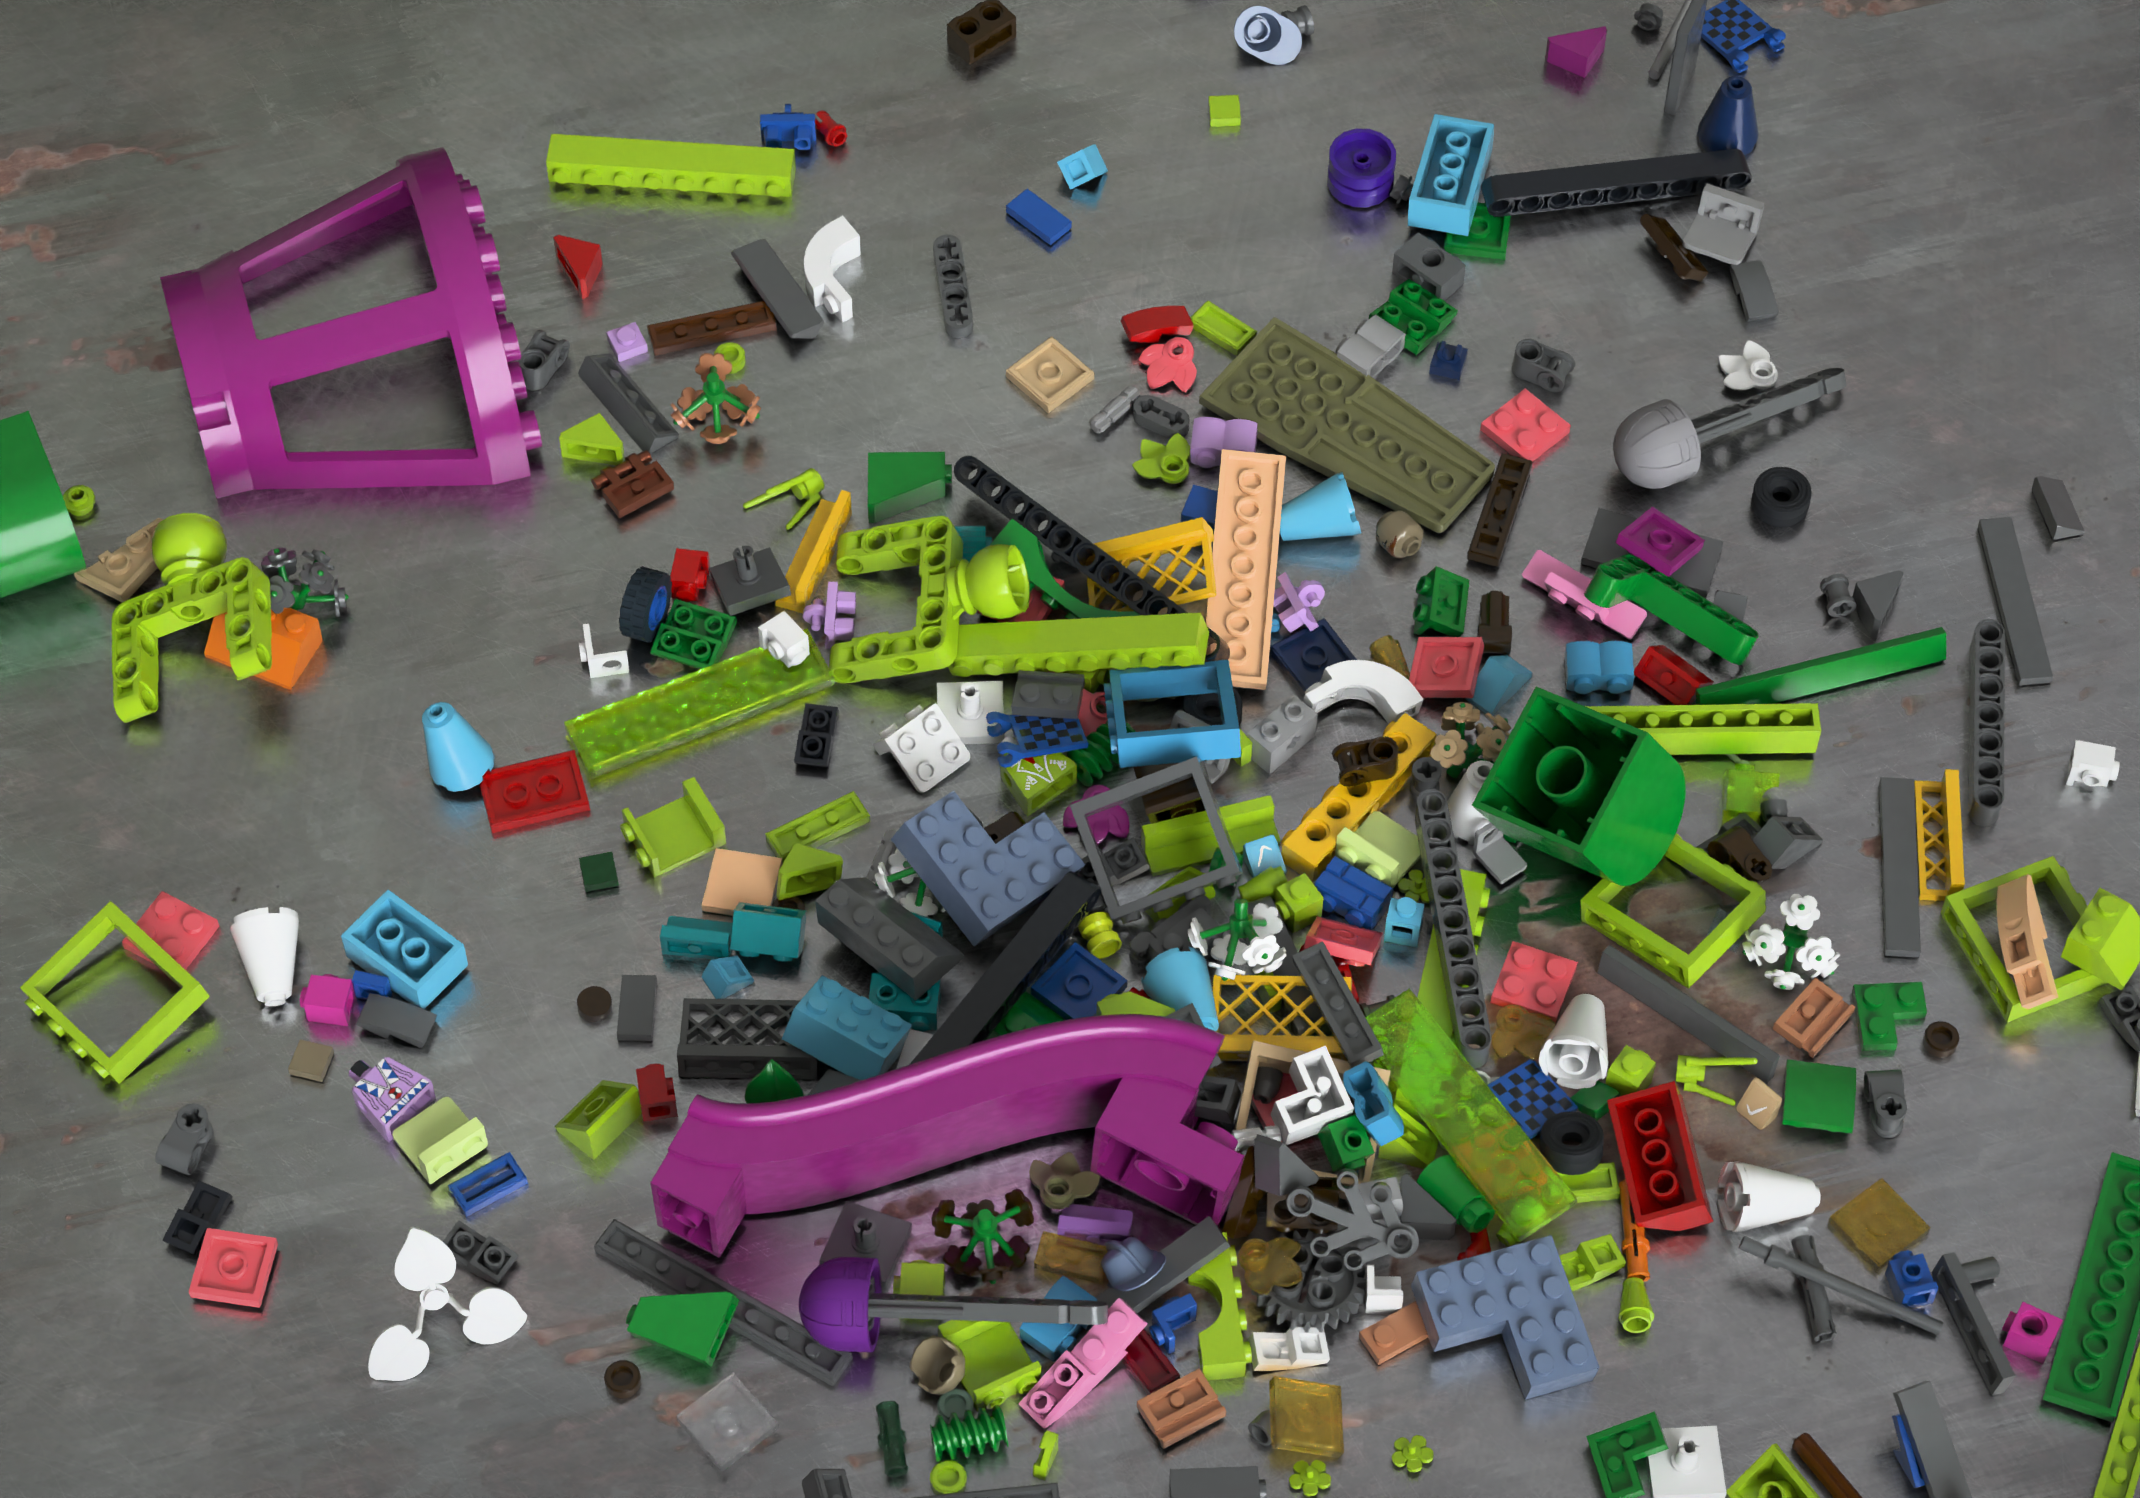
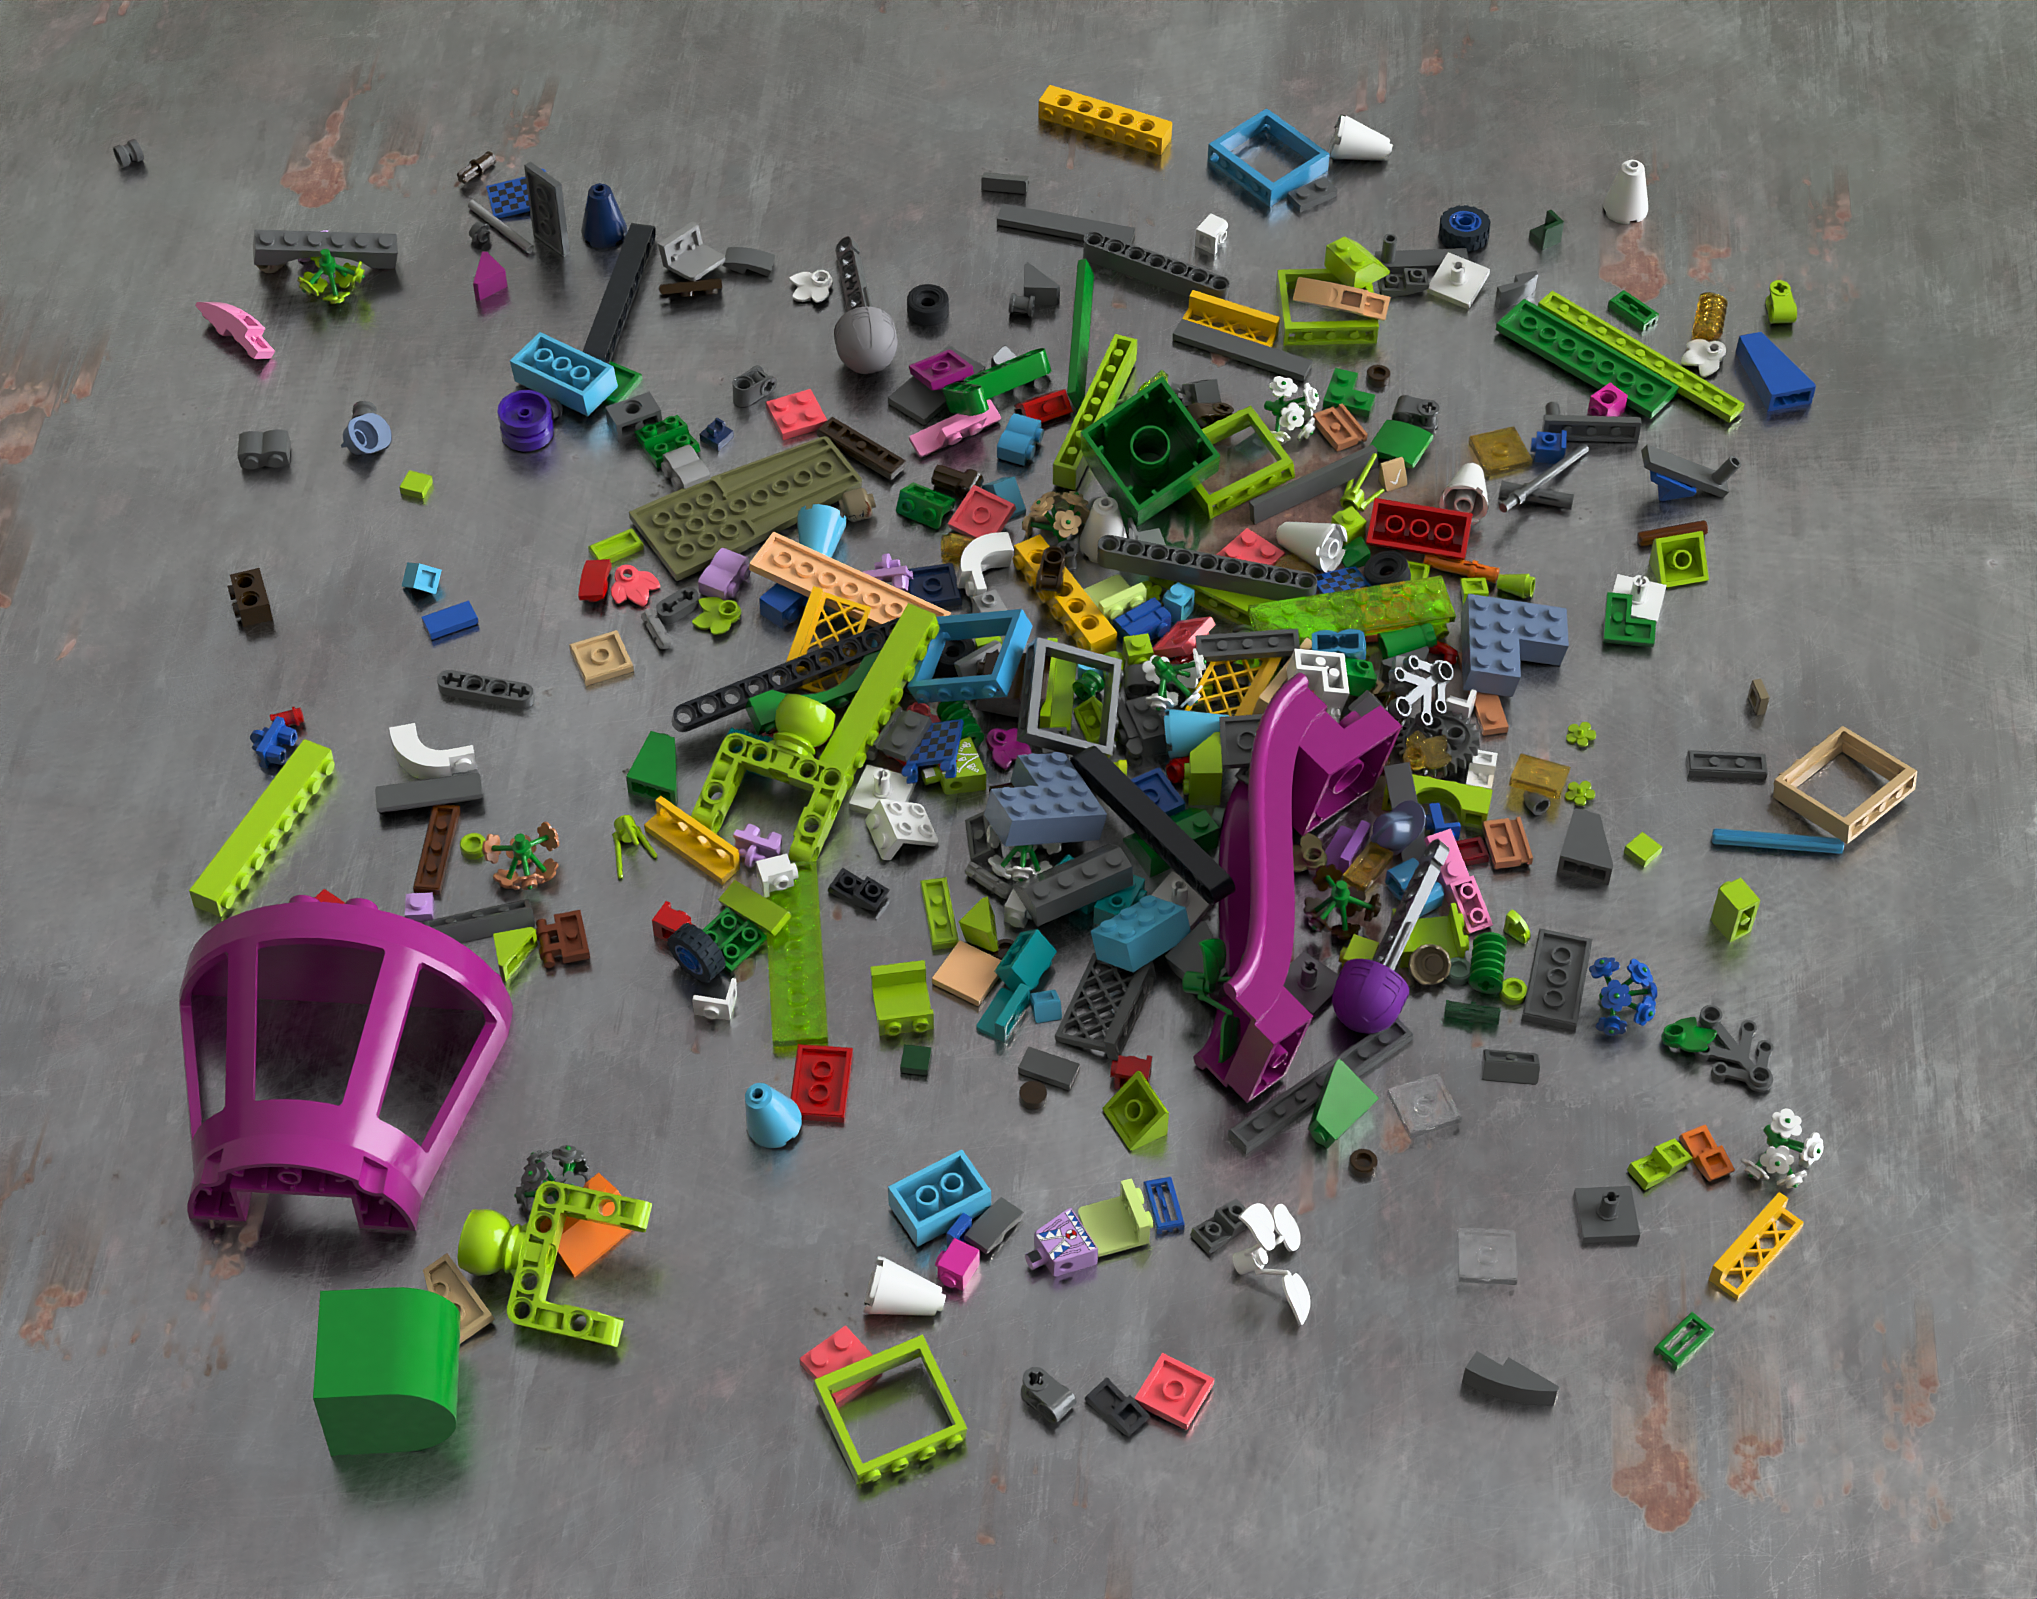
camera: 70 degrees left, 5 degrees down
dark tan tile [288,1039,334,1082] -> none
dark grey tile [709,546,791,616] -> none
none -> lime tile [718,880,792,936]

